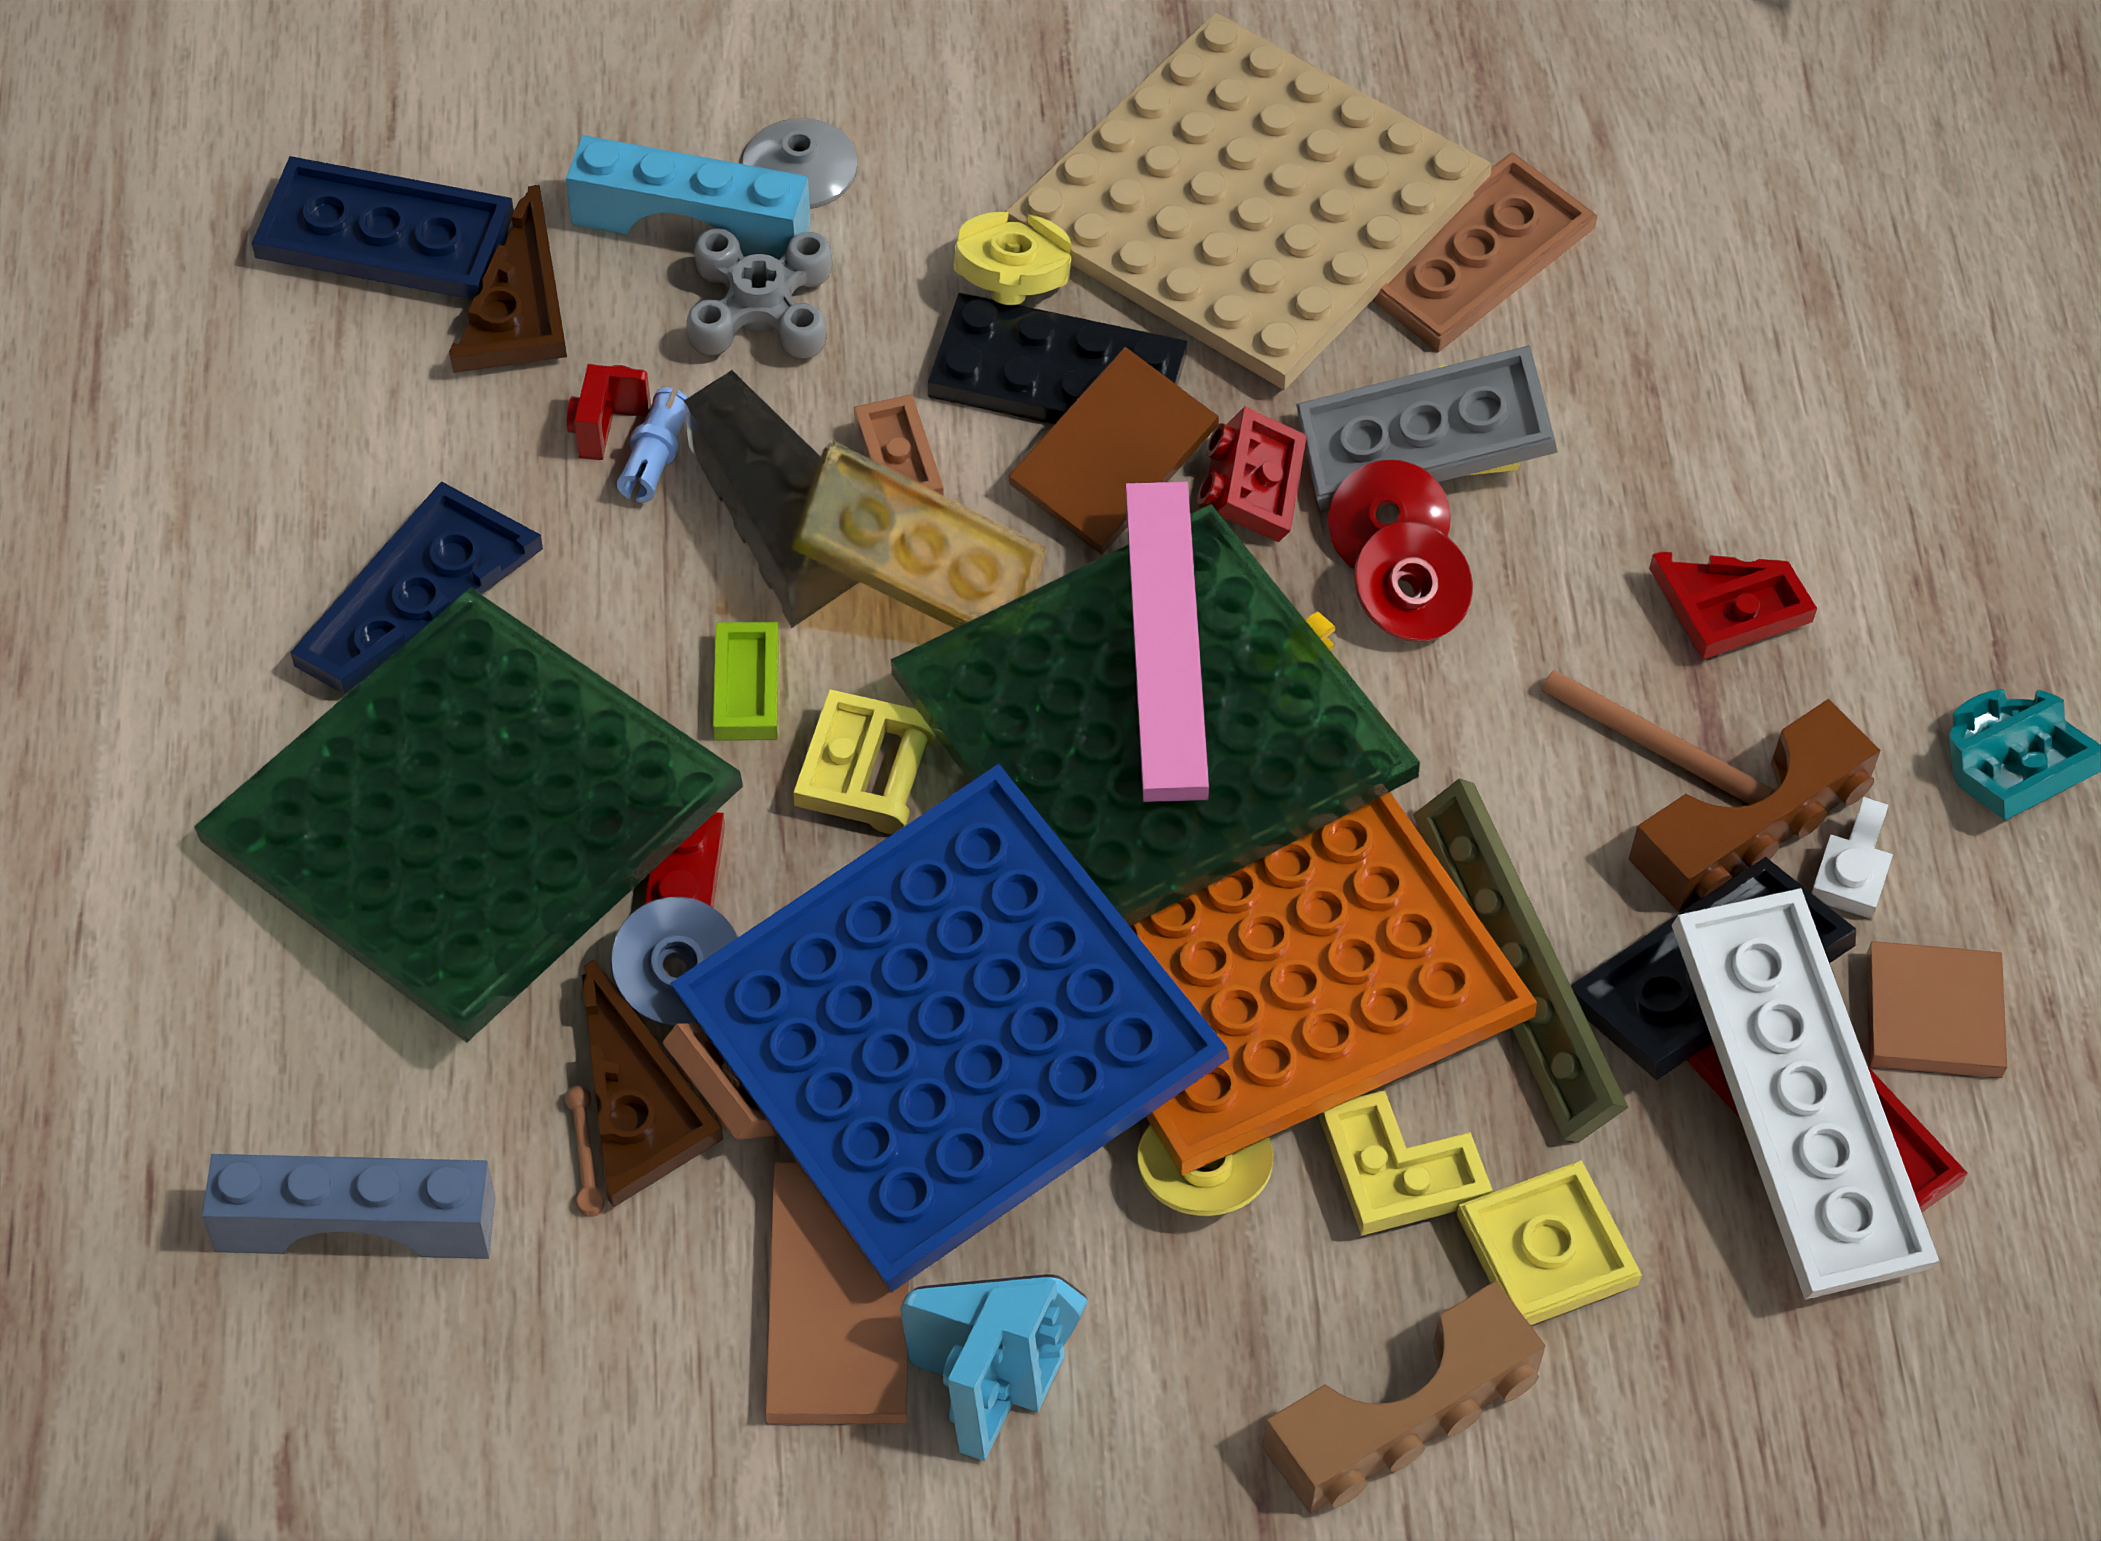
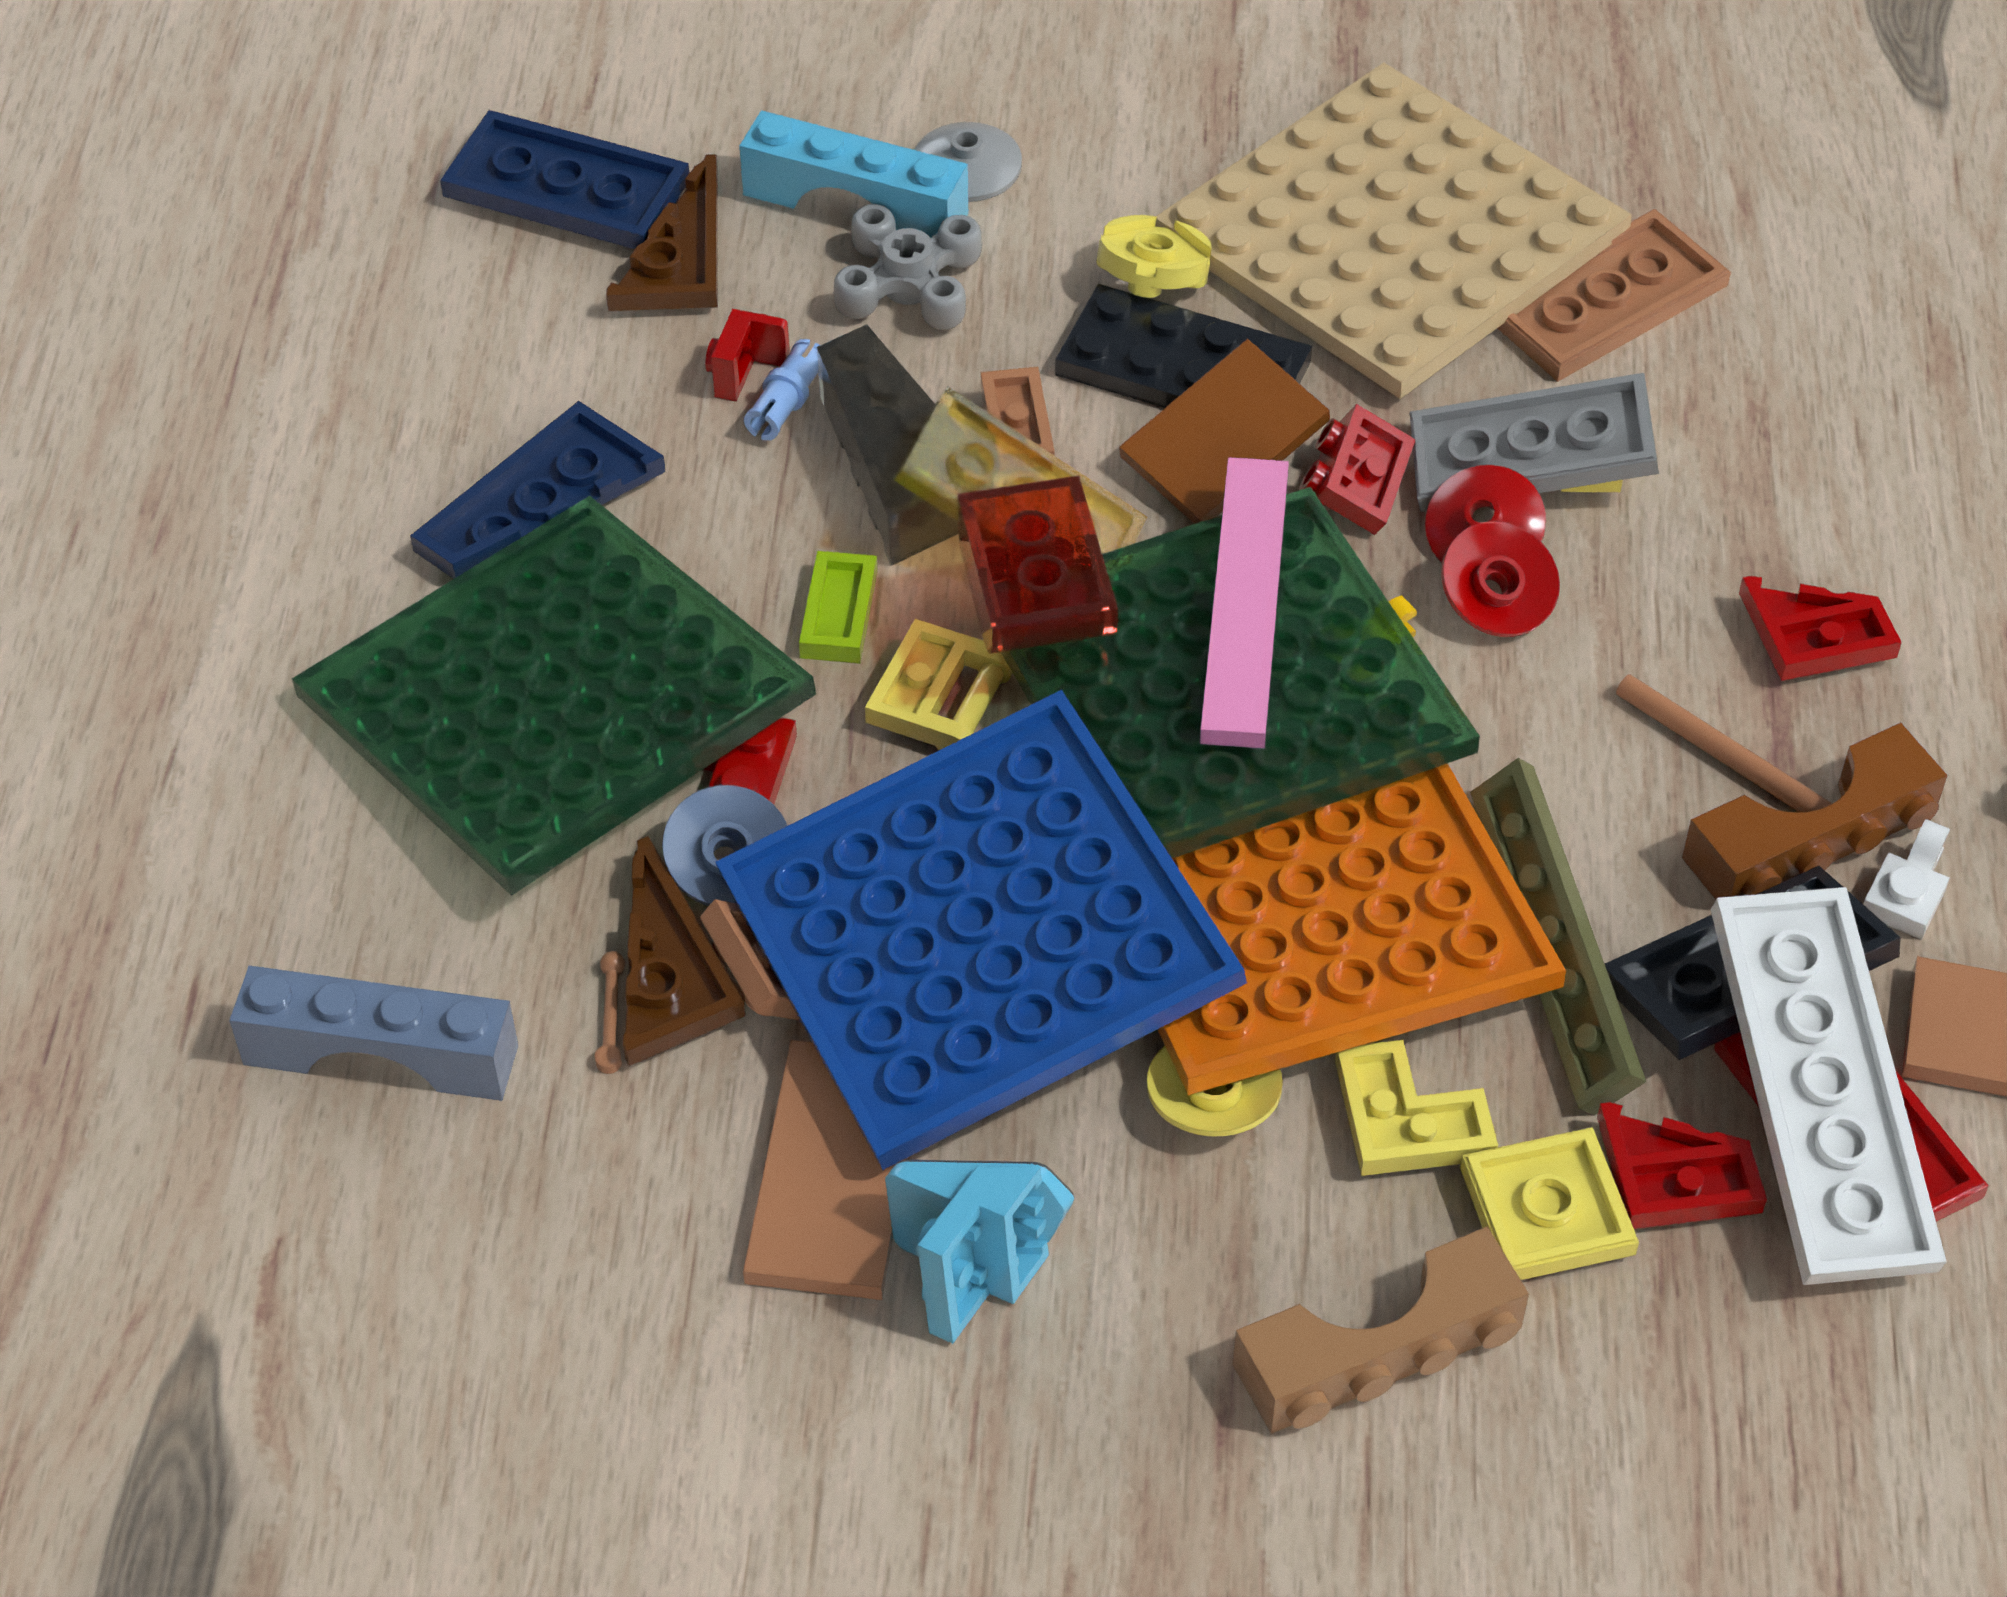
camera: 10 degrees right, 5 degrees down
none -> clear red brick [957,475,1118,654]
none -> red wing [1597,1102,1767,1229]

